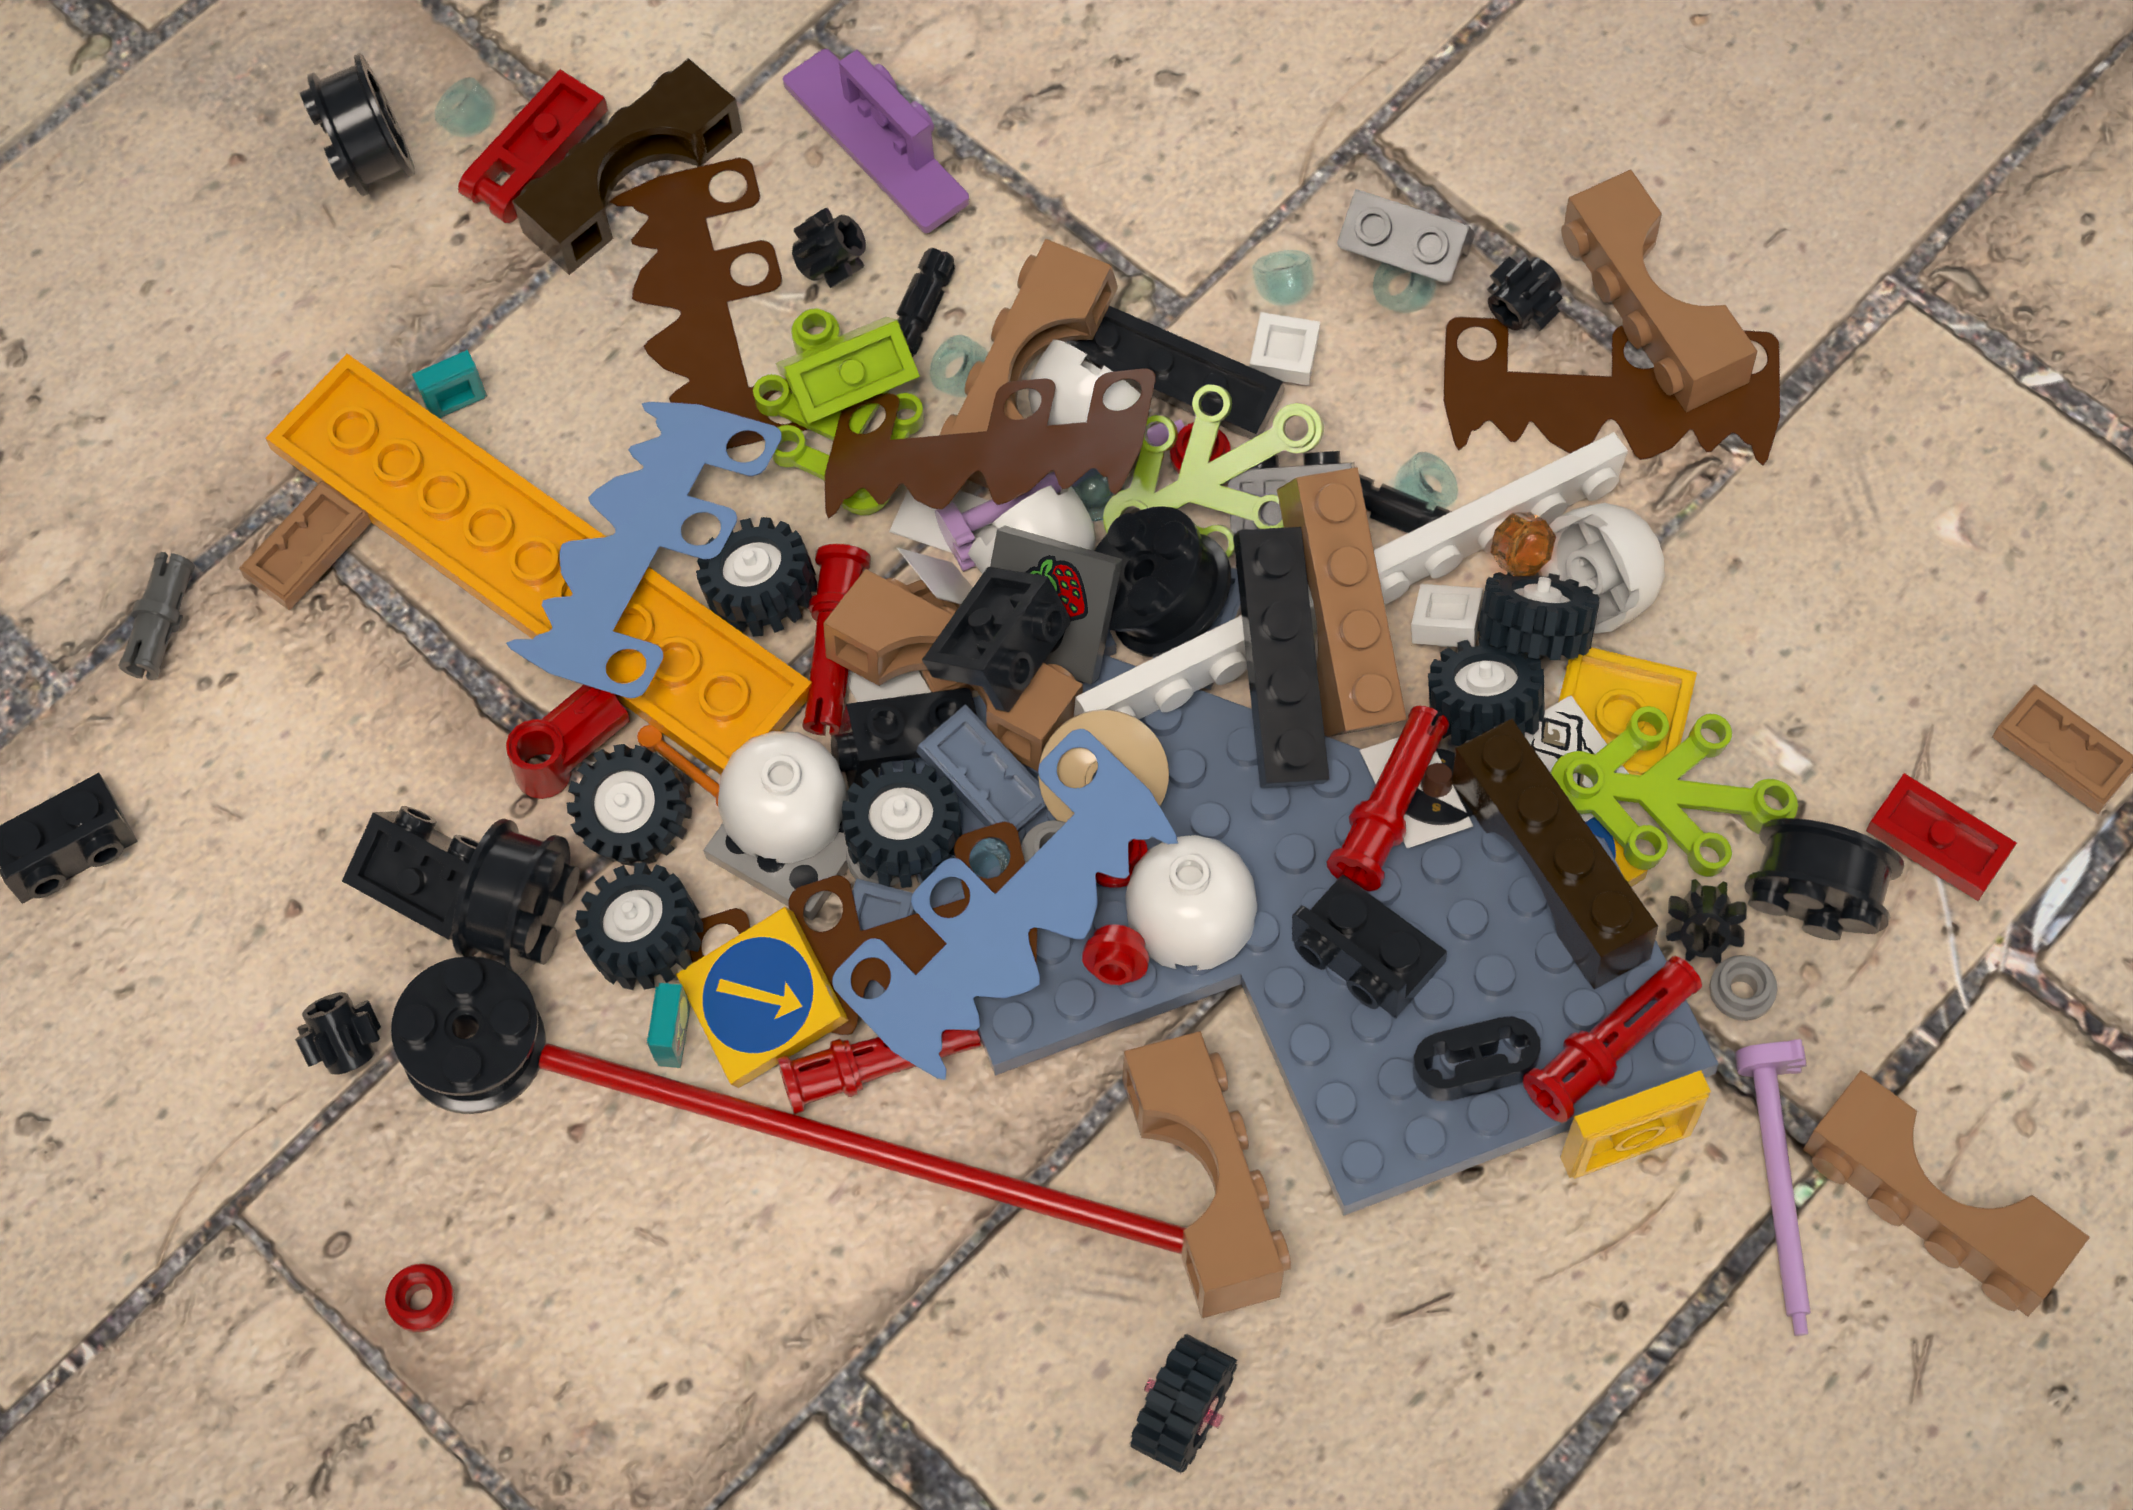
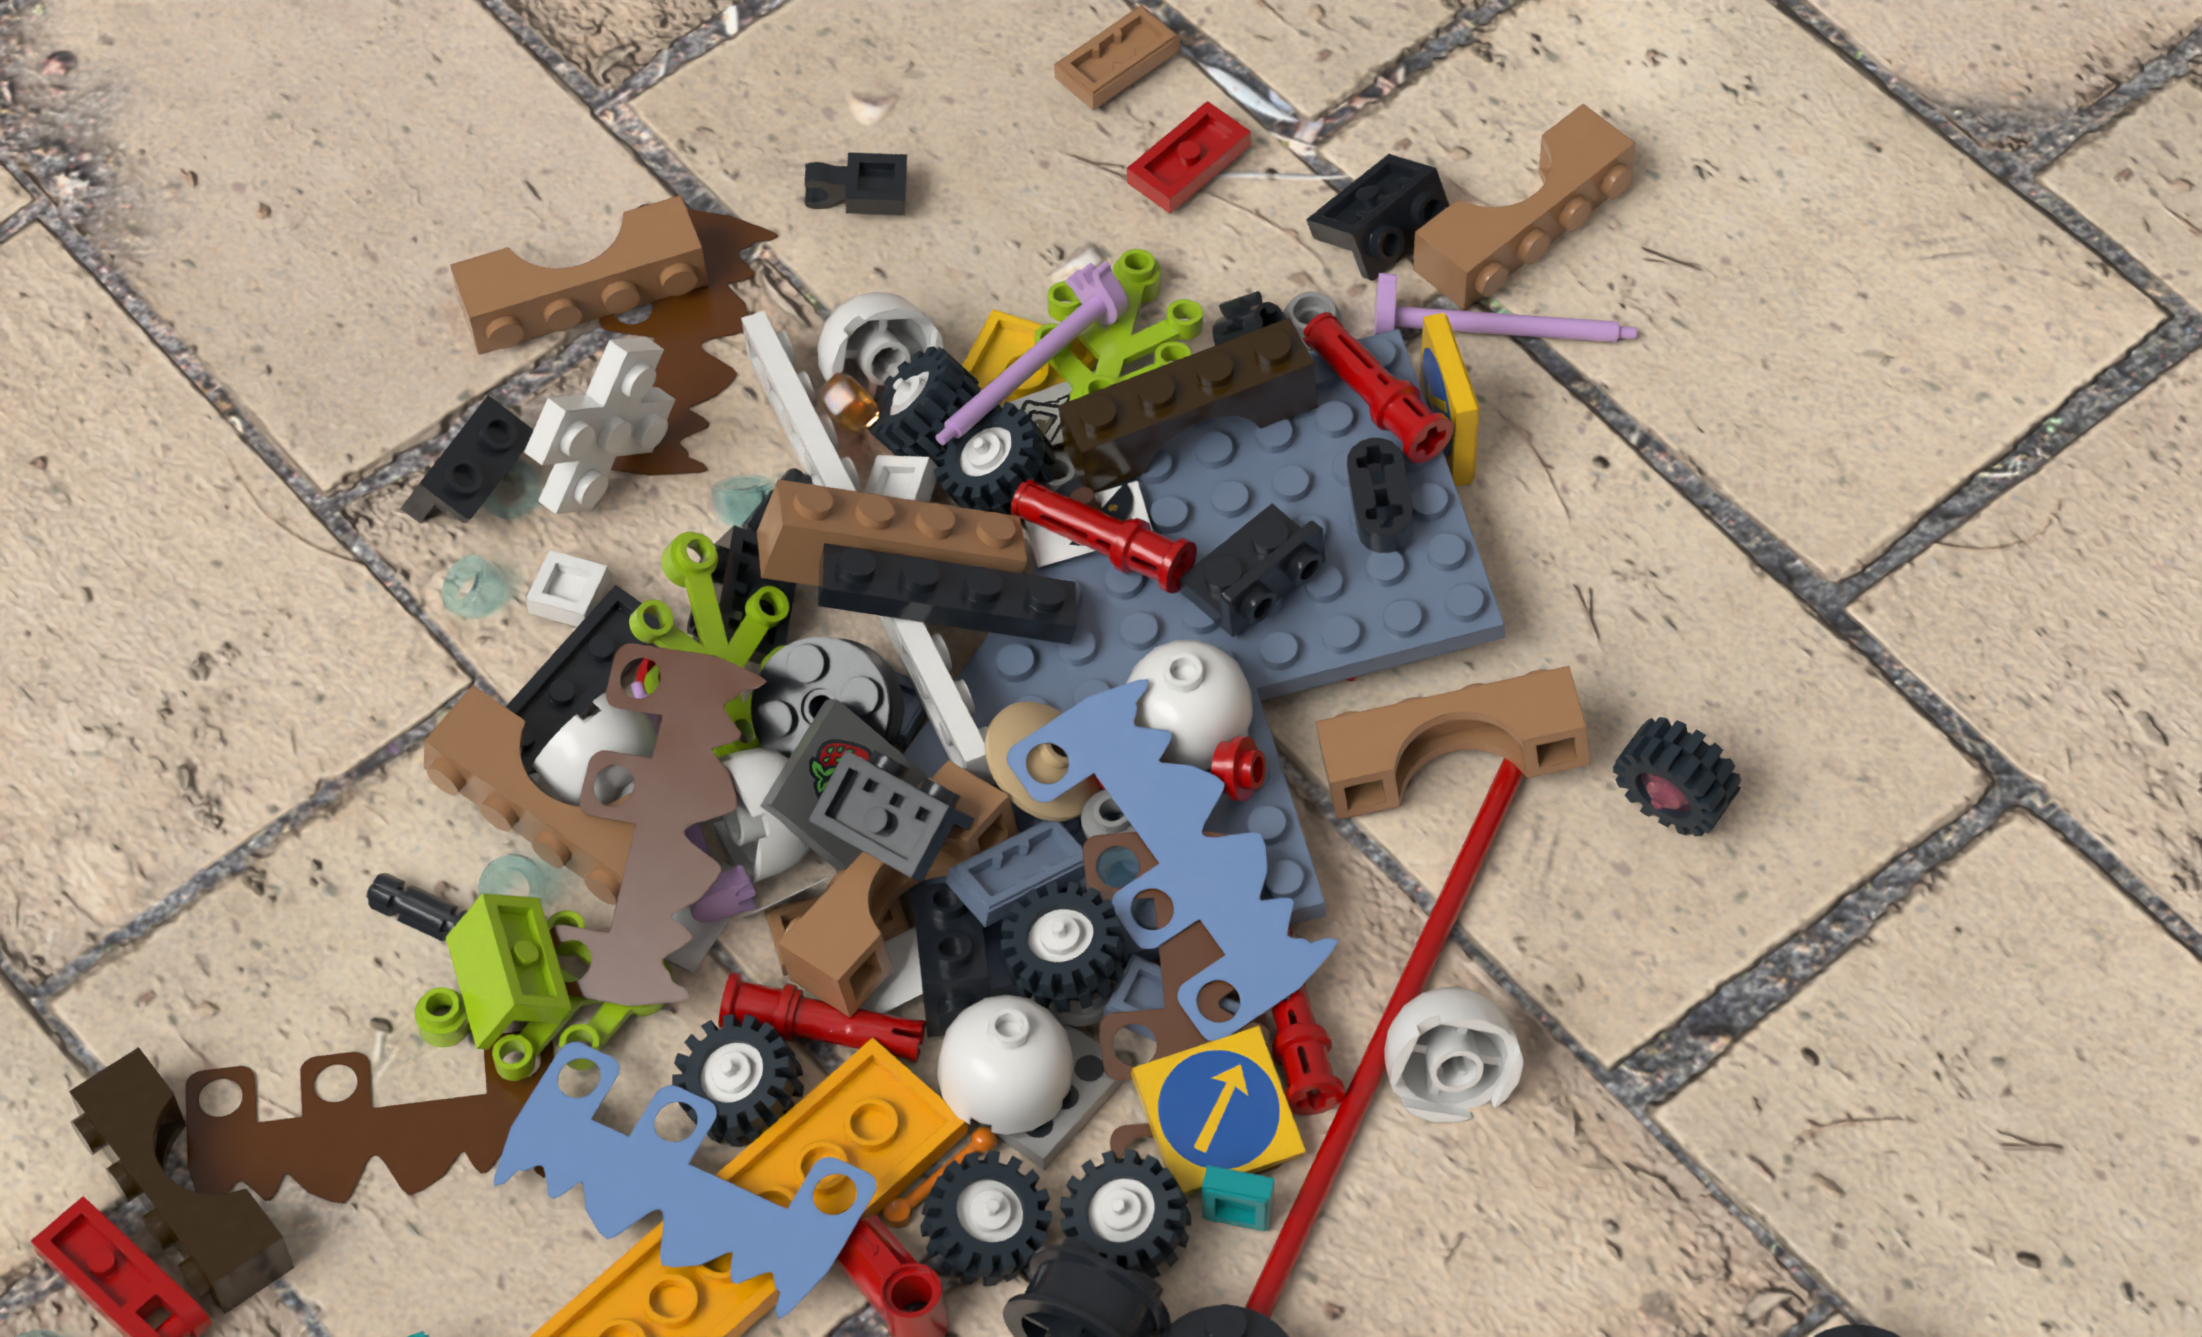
camera: 85 degrees left, 10 degrees down
medium lavender bracket [783,49,969,233] -> none
black gear [792,208,866,288] -> none
black gear [1487,256,1563,331] -> none
black wheel [1744,818,1904,940] -> none
none -> white plate [524,337,676,514]
none -> black plate [804,152,907,216]
none -> lavender piece [936,261,1129,445]
none -> black bracket [1306,154,1450,281]
none -> white cylinder [1384,987,1524,1122]

